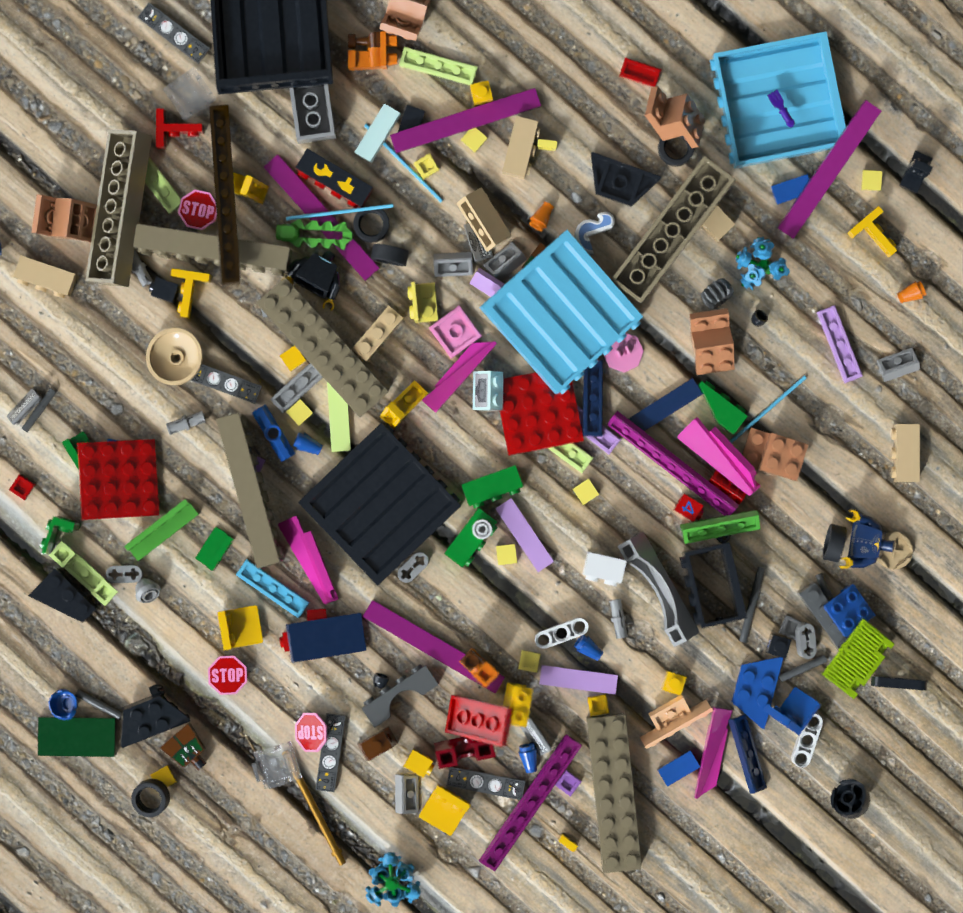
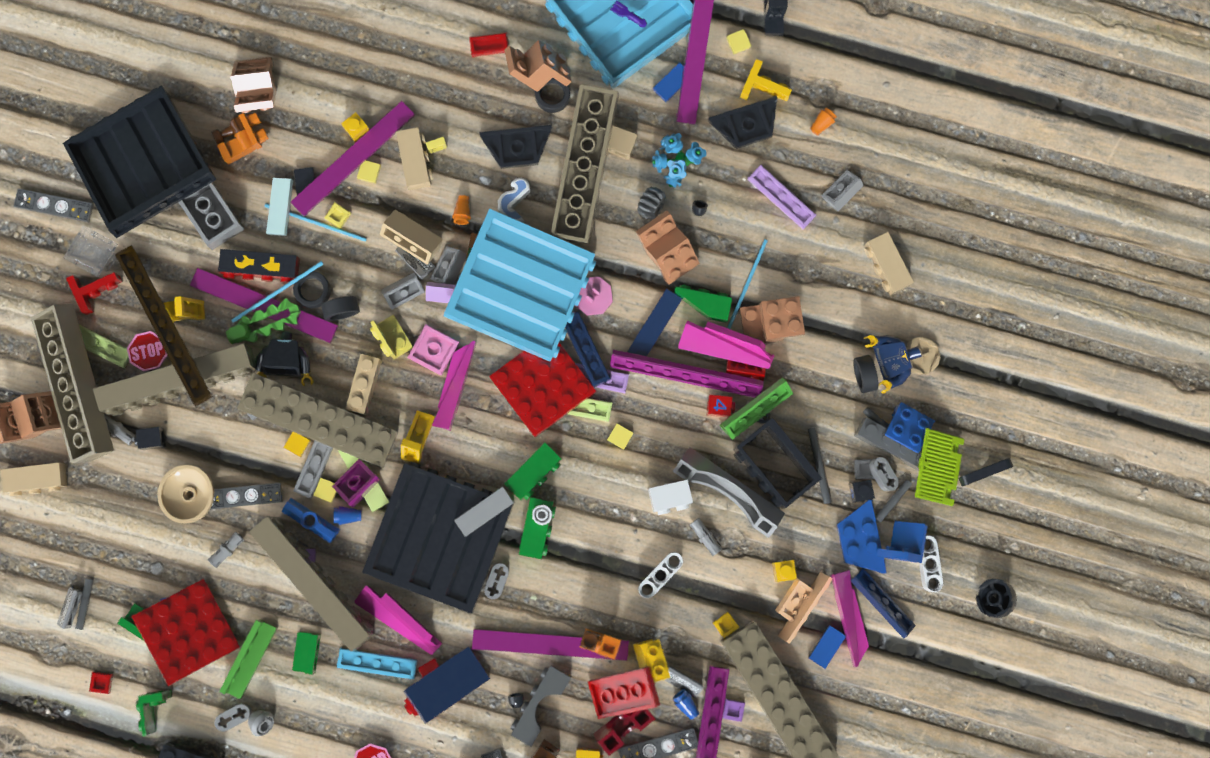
camera: 35 degrees left, 5 degrees down
yellowish green slope [49,541,118,606] -> none
yellow bracket [171,268,212,319] -> none
yellow bracket [217,605,263,650] -> none
yellowish green tile [399,47,478,85] -> none
light aqua brick [473,371,503,411] -> none
lavender tile [496,498,554,572] -> none
light yellow tile [496,544,517,565] -> none
light yellow tile [518,650,541,673] -> none
lavender tile [539,665,618,694] -> none
blue cone [574,635,603,661] -> none
none -> magenta slope [332,459,381,507]
none -> light grey tile [454,487,514,537]
none -> black wing [708,96,778,149]

